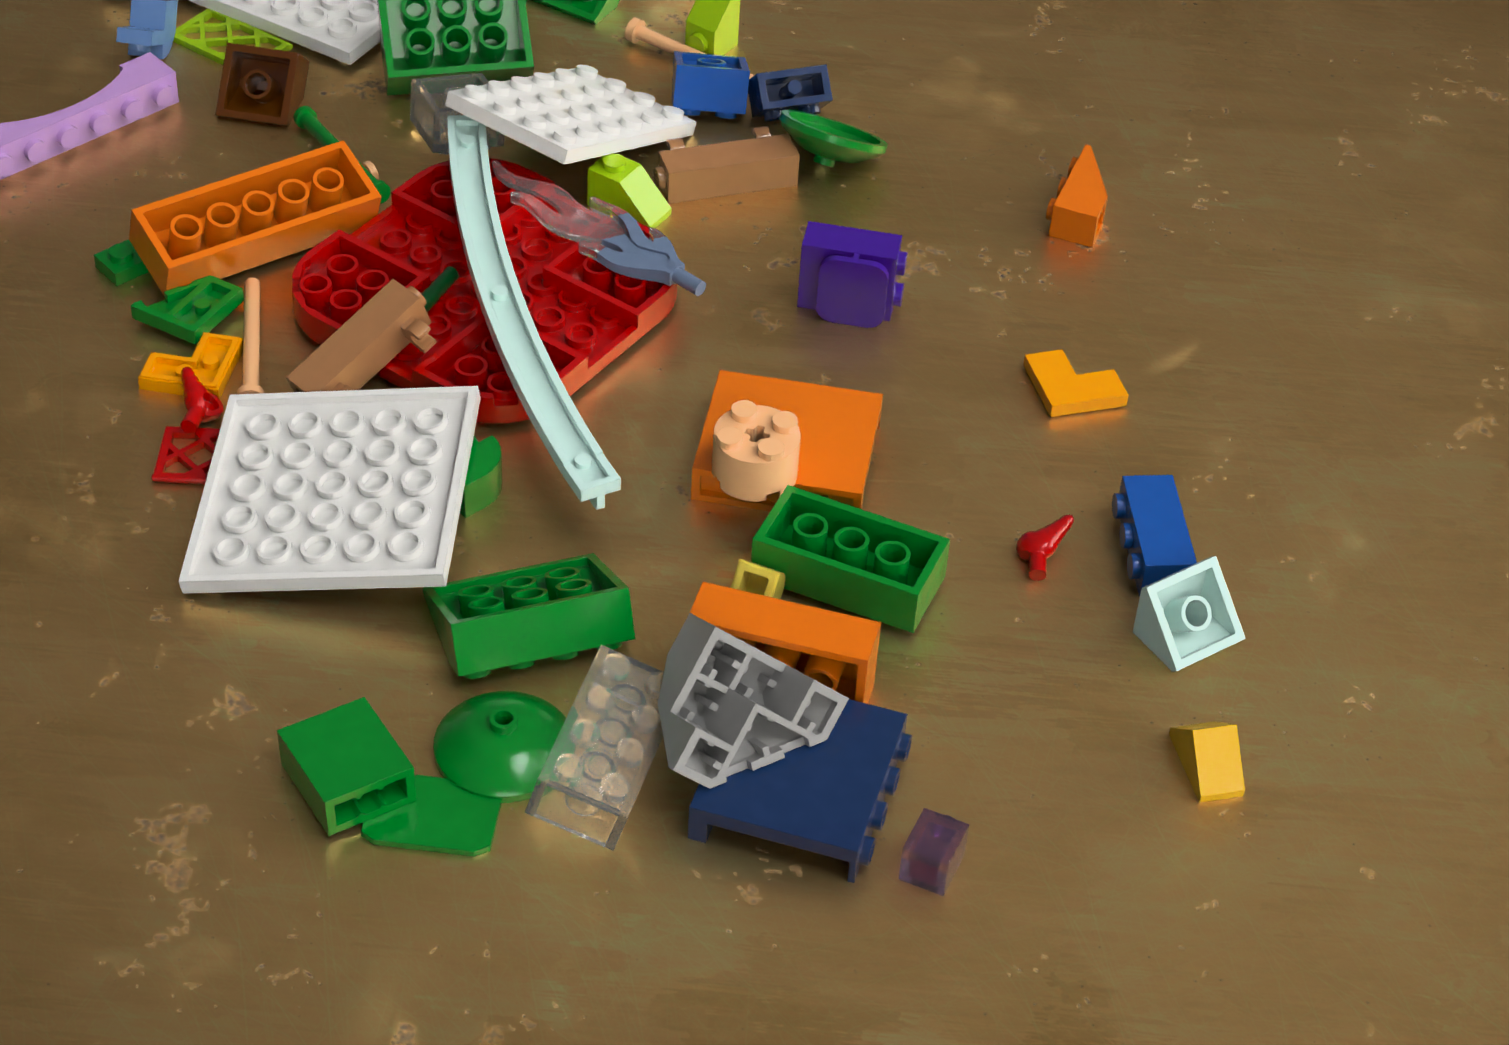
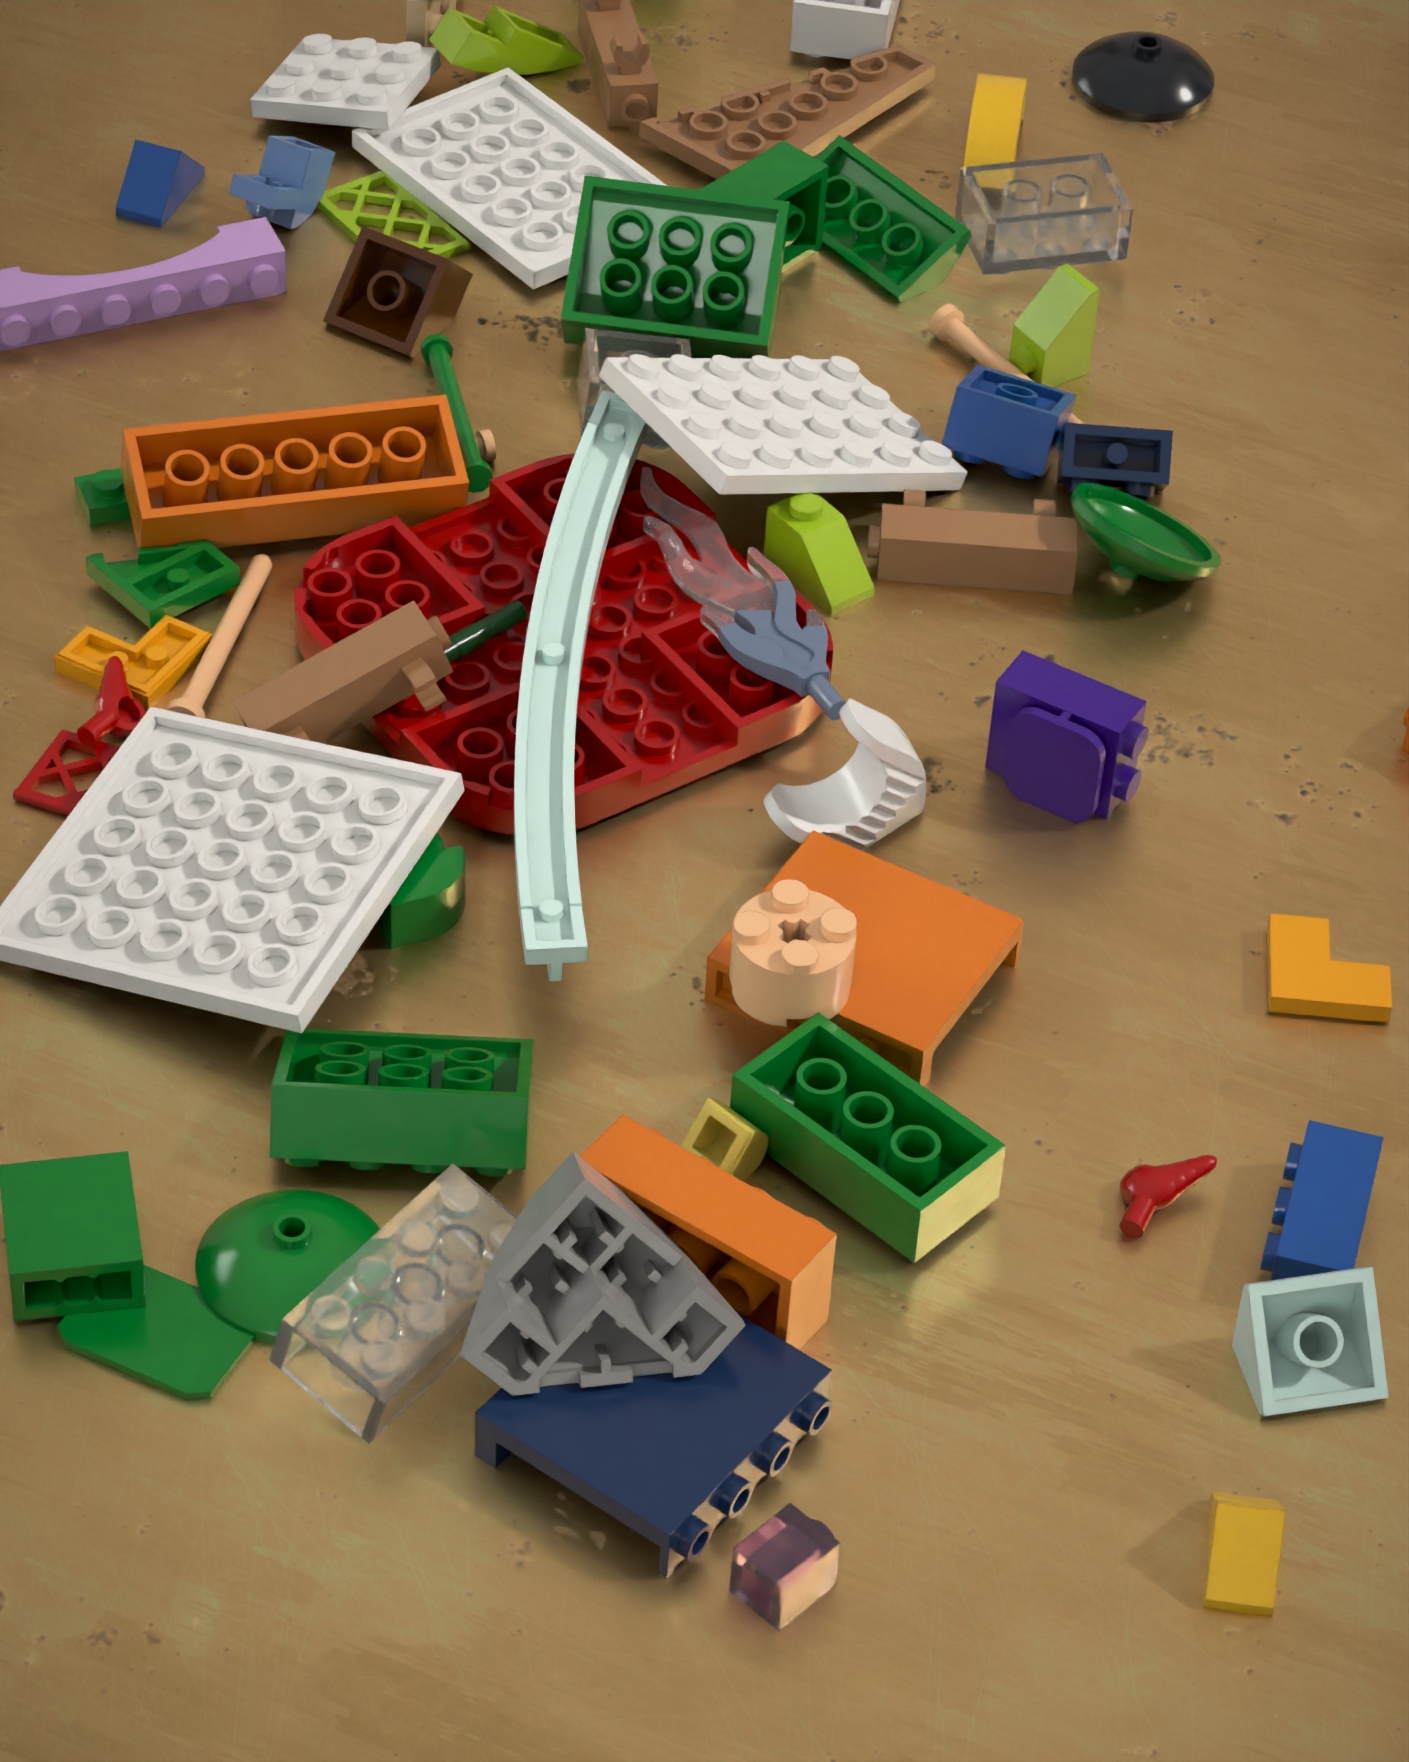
camera: 20 degrees right, 0 degrees up
none -> blue slope [116,139,205,228]
none -> white animal [763,698,926,851]

